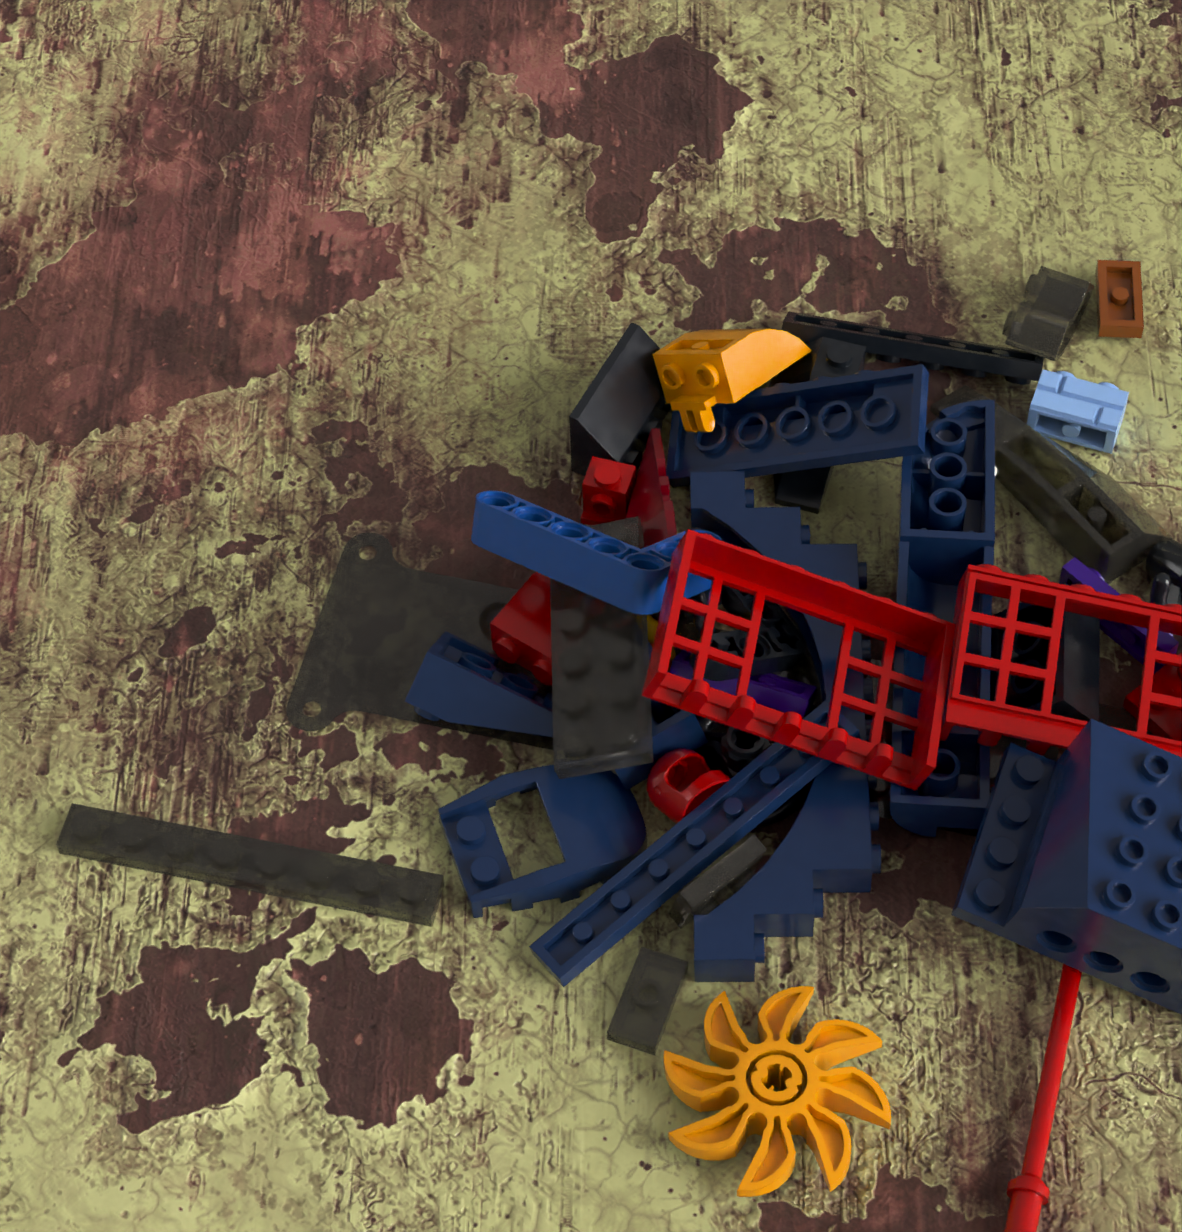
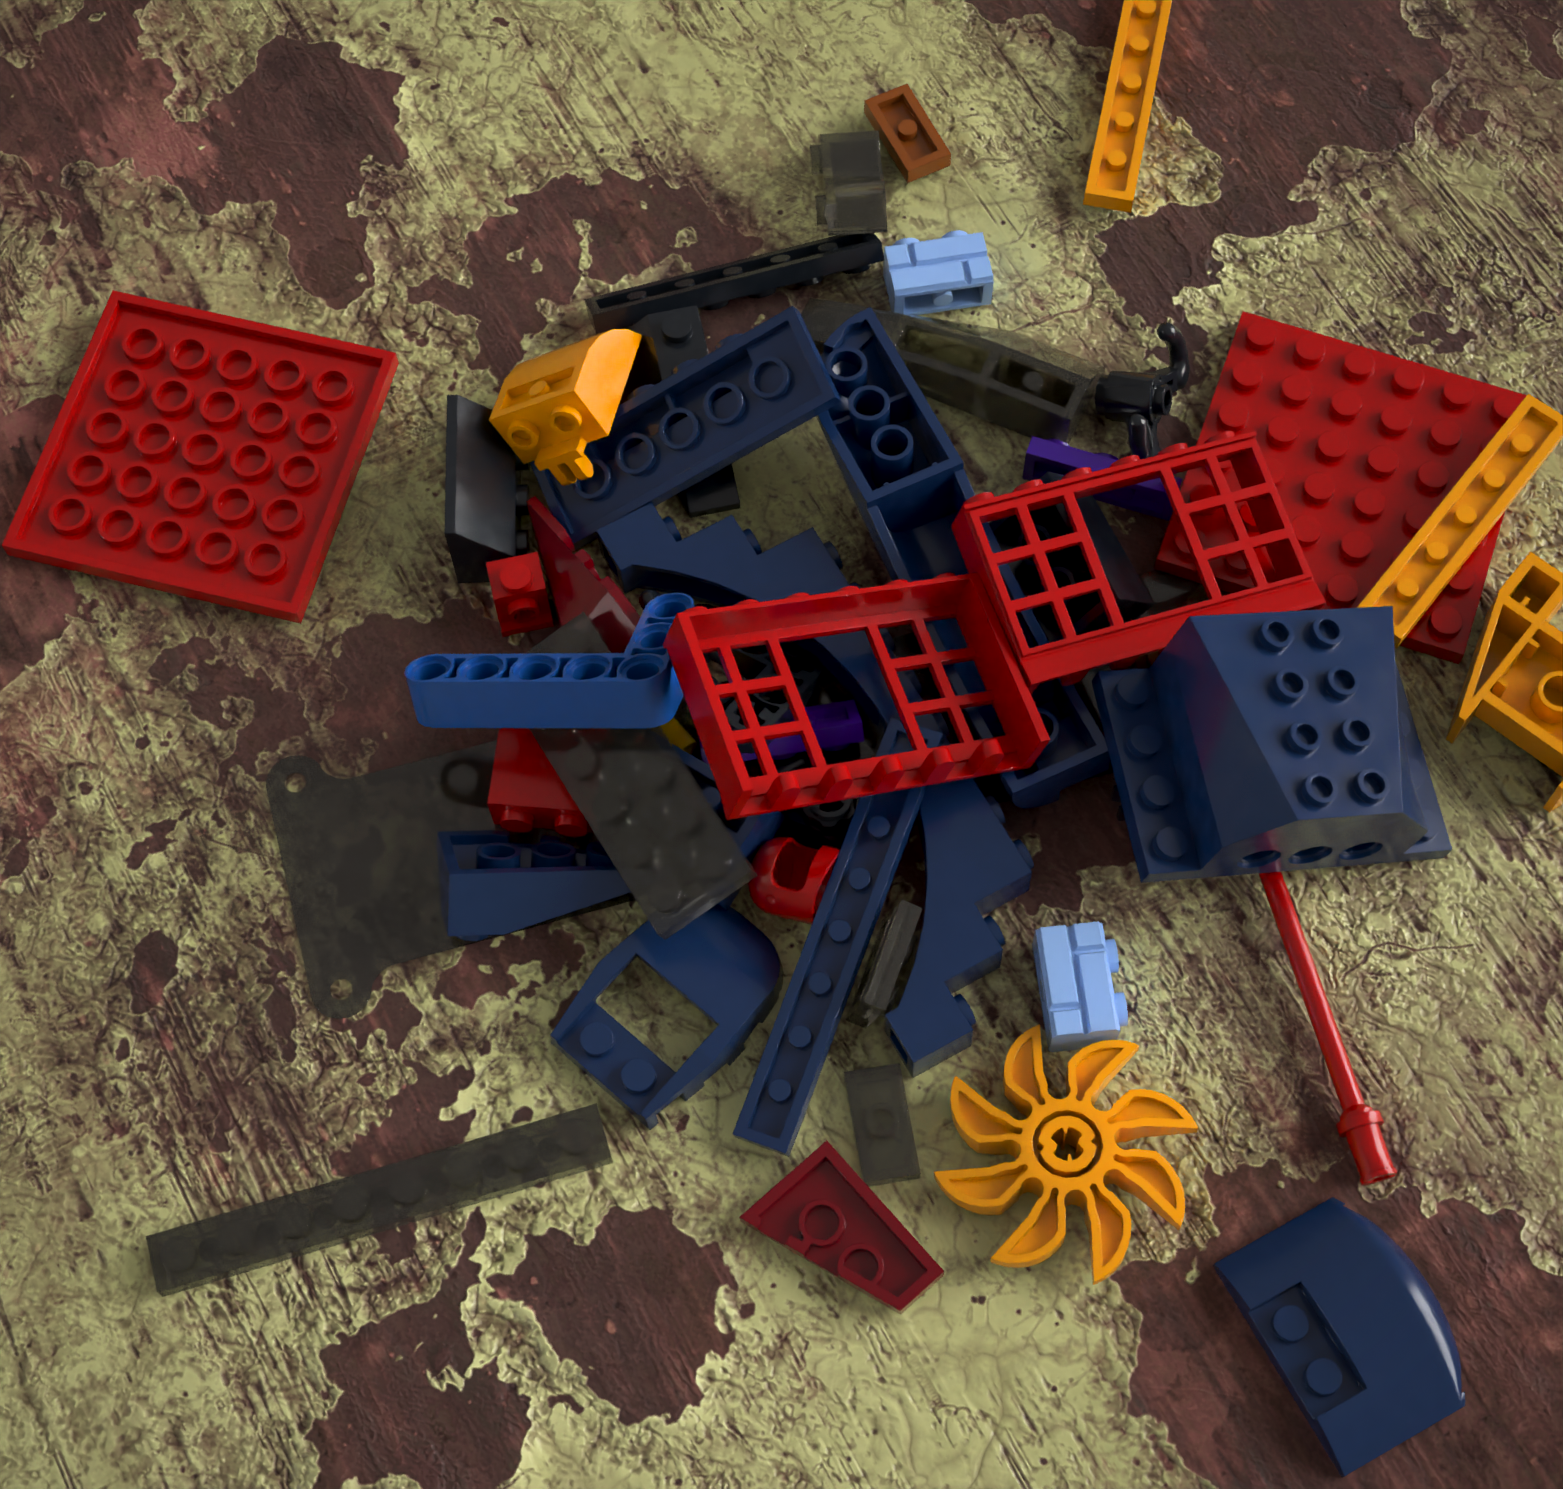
camera: 30 degrees left, 10 degrees up
none -> red plate [2,290,399,624]
none -> dark red wing [739,1140,944,1315]
none -> light blue brick [1032,921,1128,1052]

